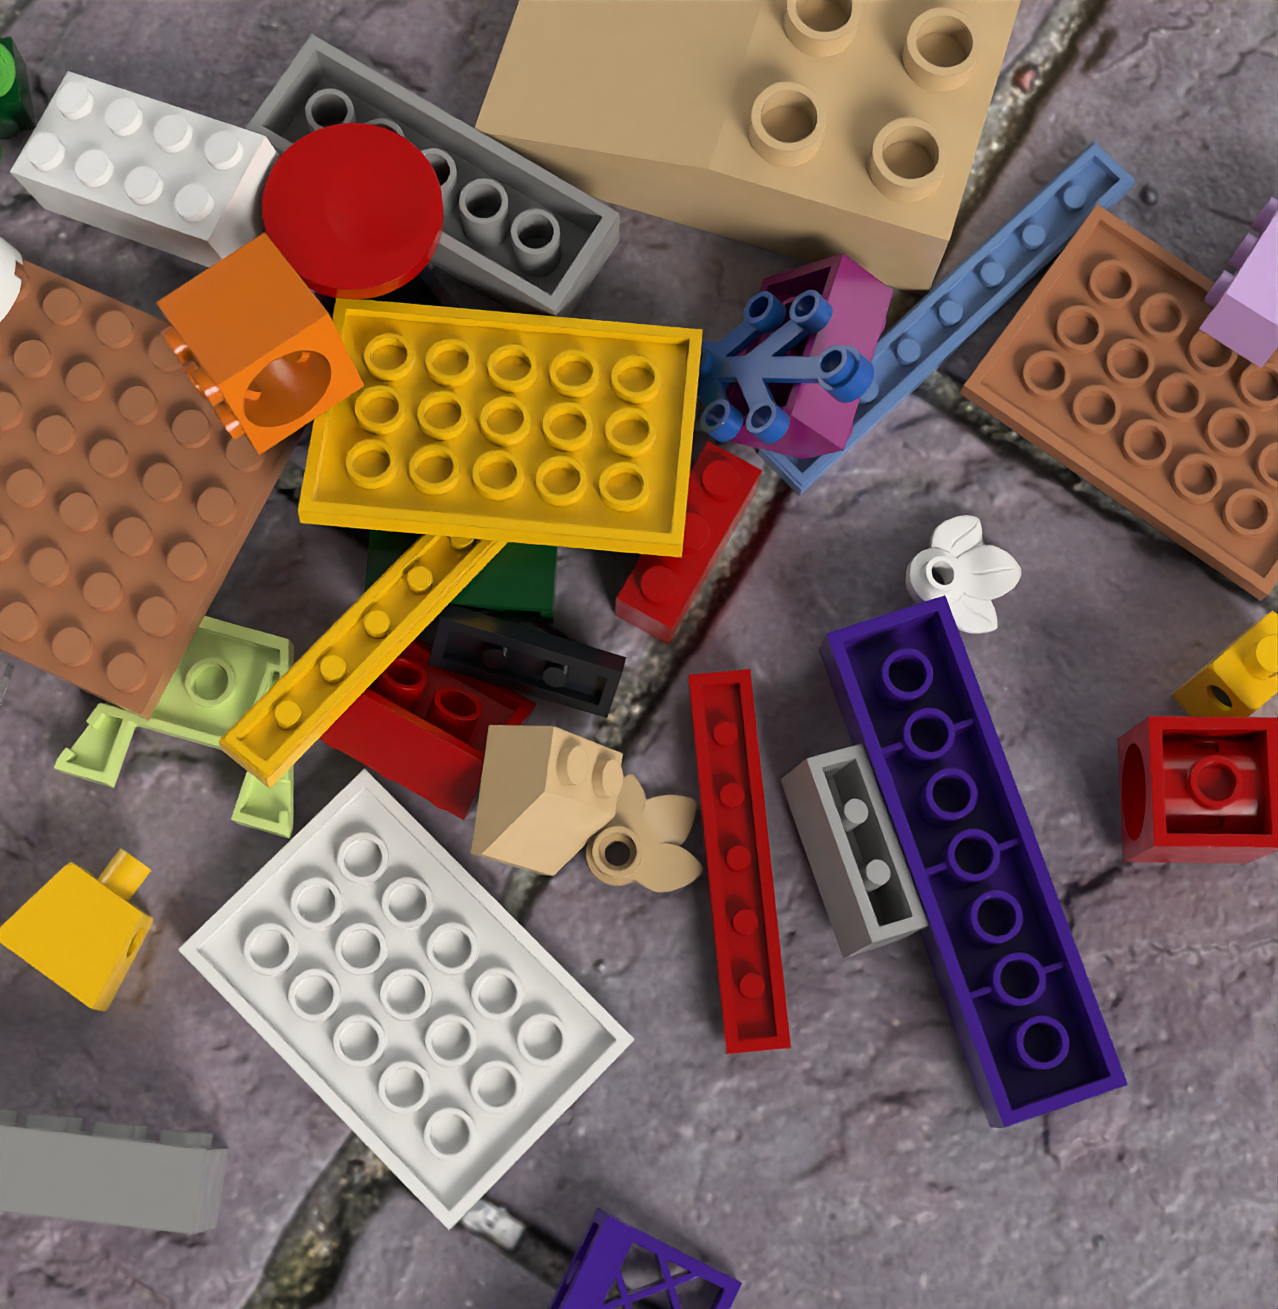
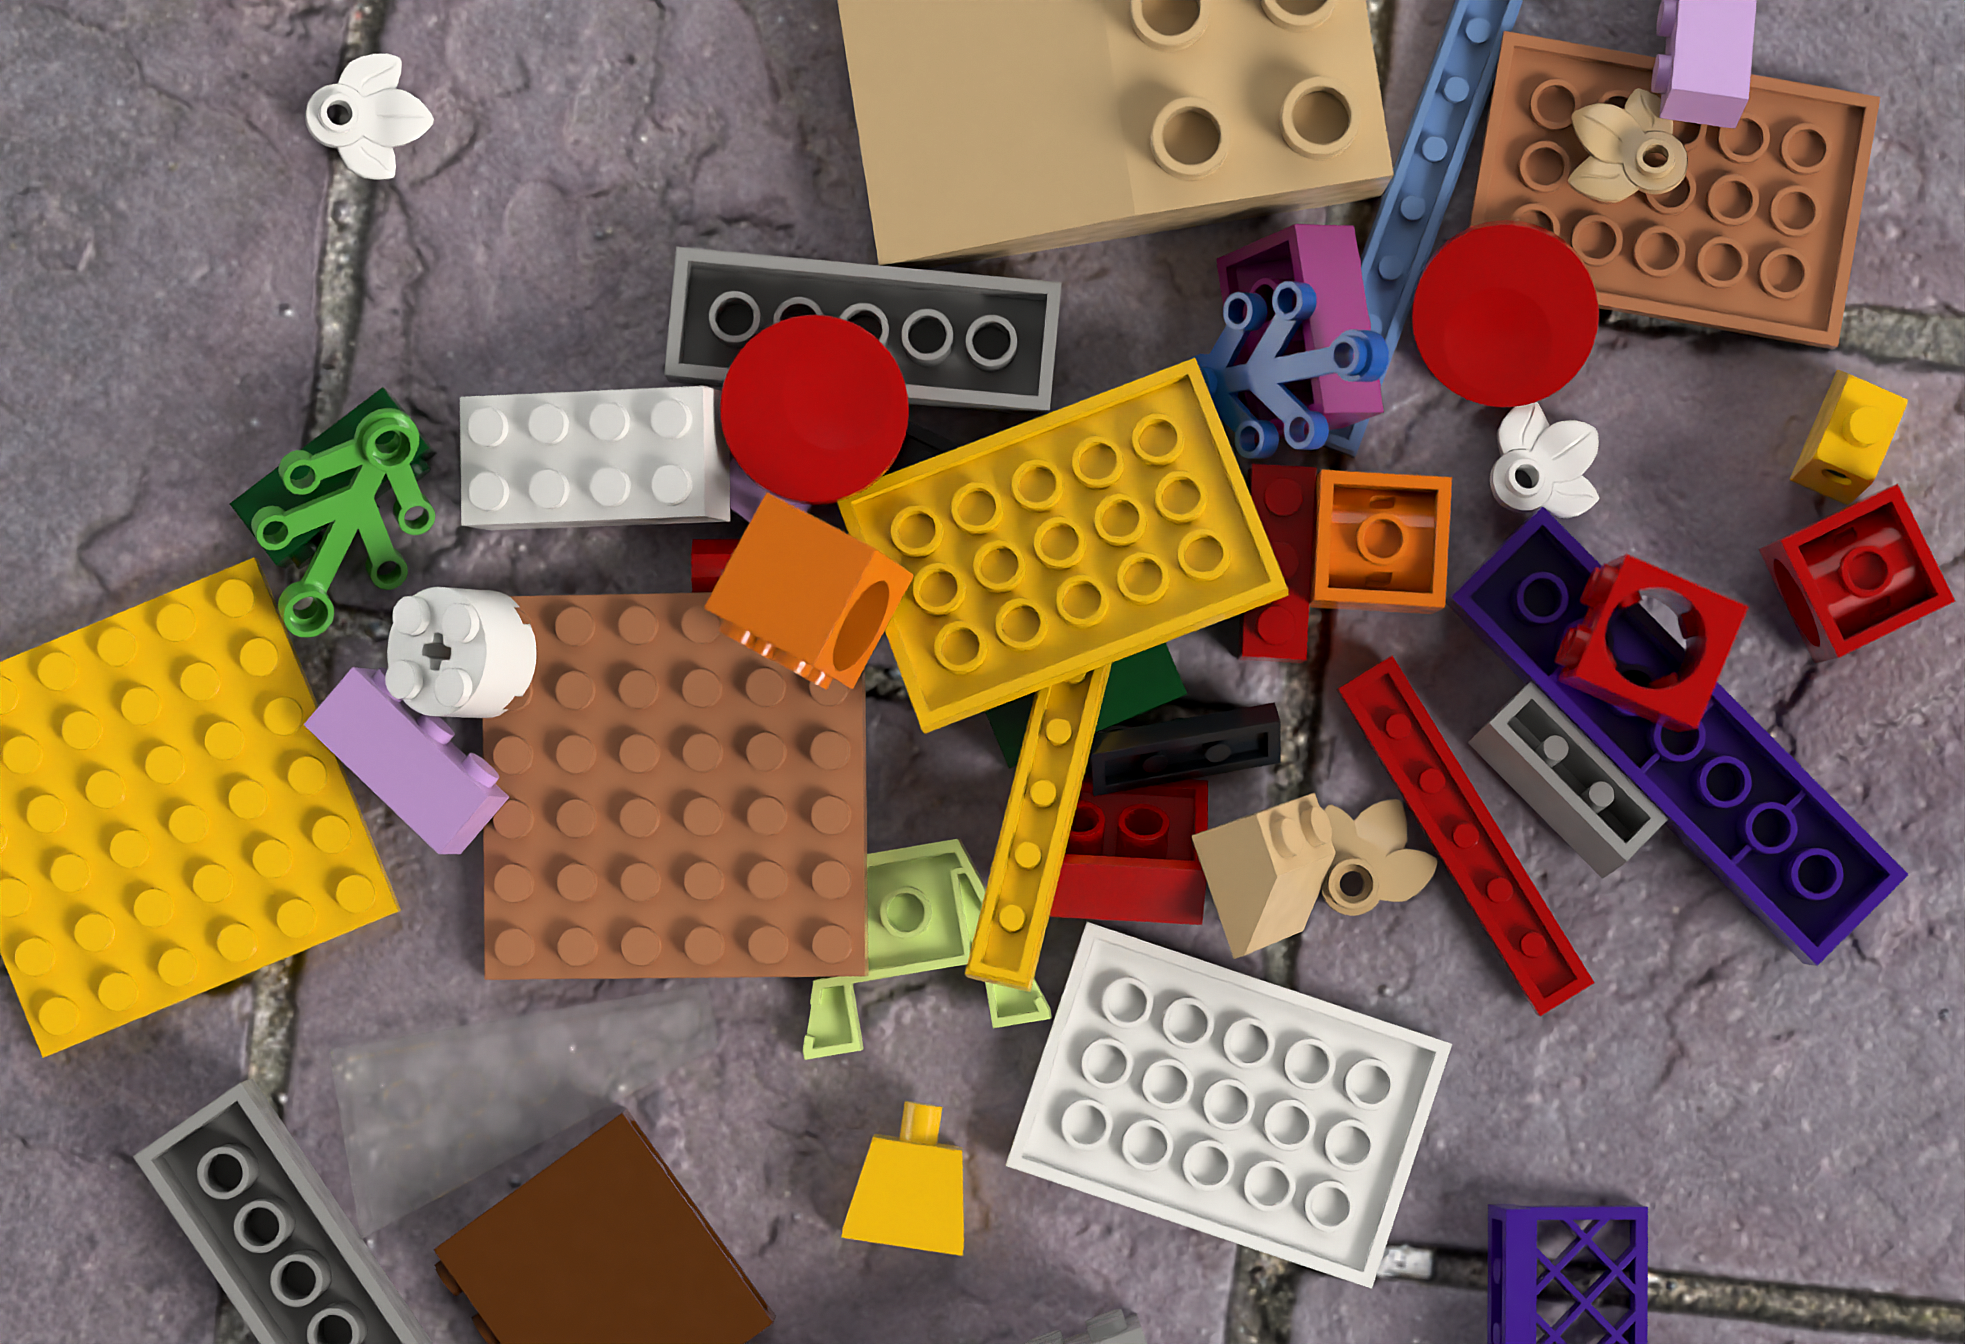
camera: 20 degrees left, 10 degrees up
none -> orange brick [1309,470,1452,614]
none -> red piece [1412,220,1599,407]
none -> red brick [1554,554,1749,732]
none -> tan plate [1568,88,1688,203]

